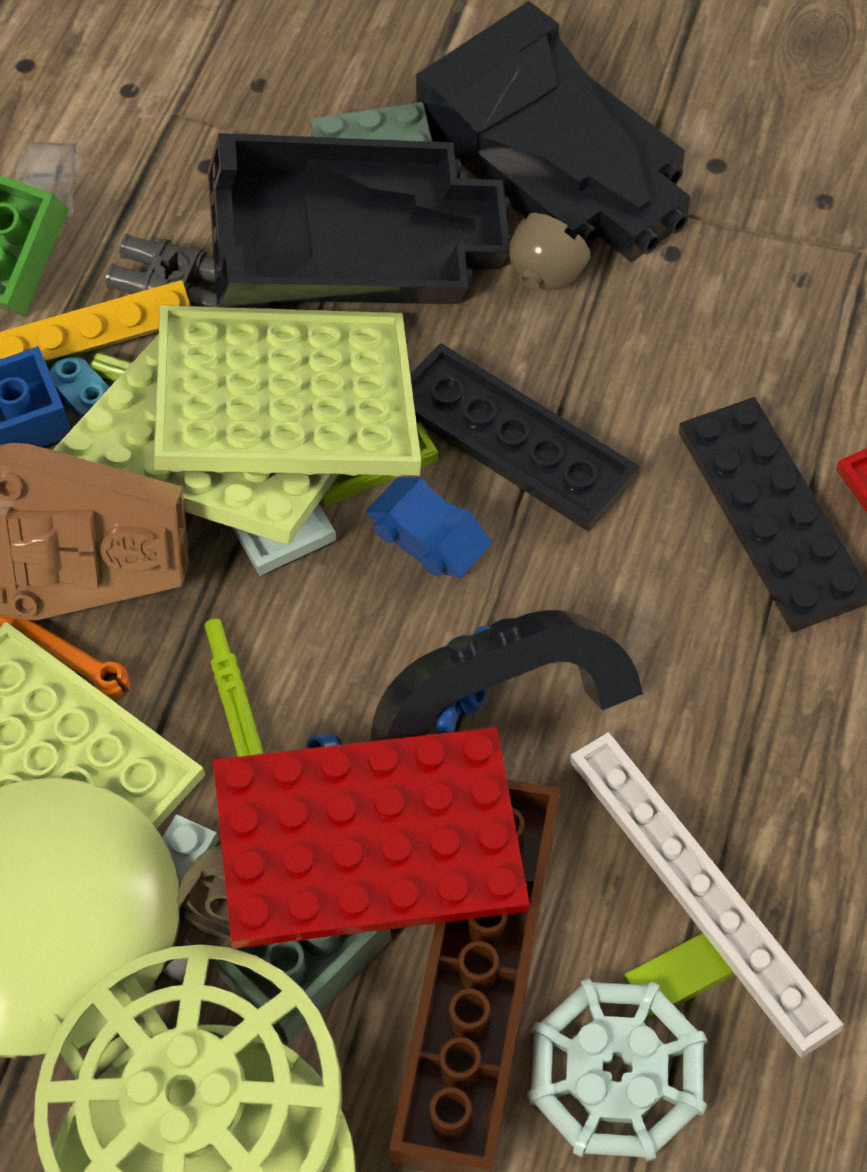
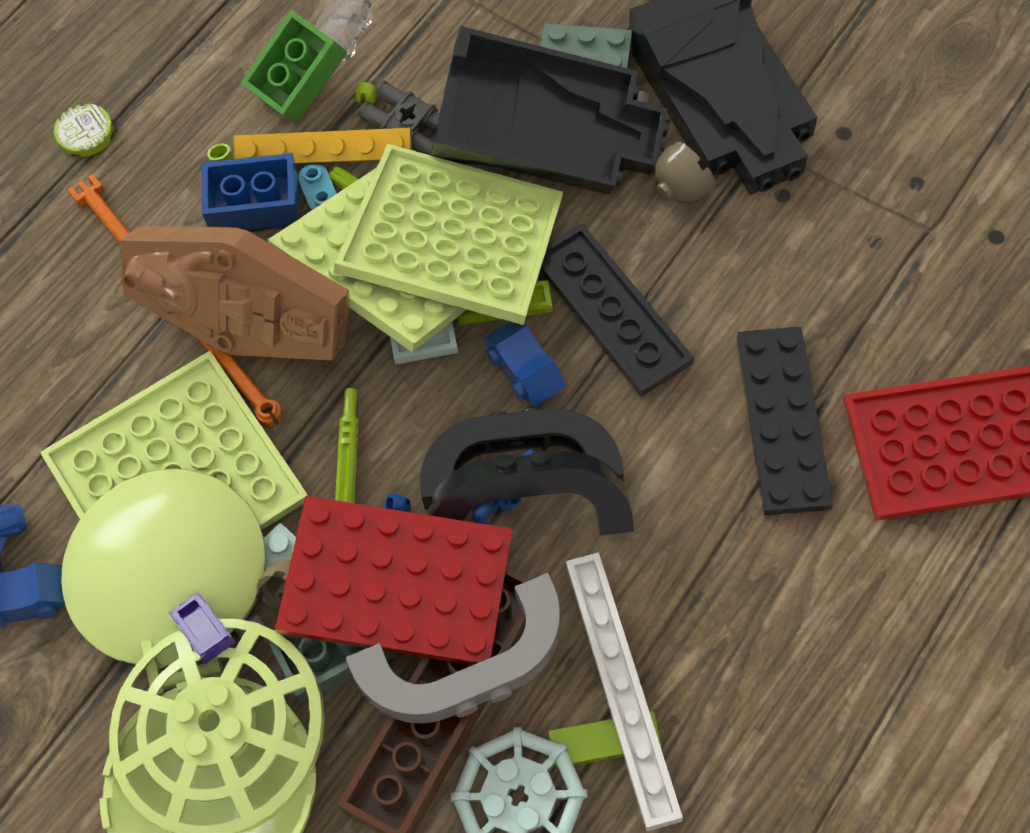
camera: 20 degrees right, 5 degrees up
none -> tile [169,592,236,664]
none -> light grey arch [345,573,560,723]
none -> lime hinge [355,82,378,106]
none -> black arch [420,408,624,510]

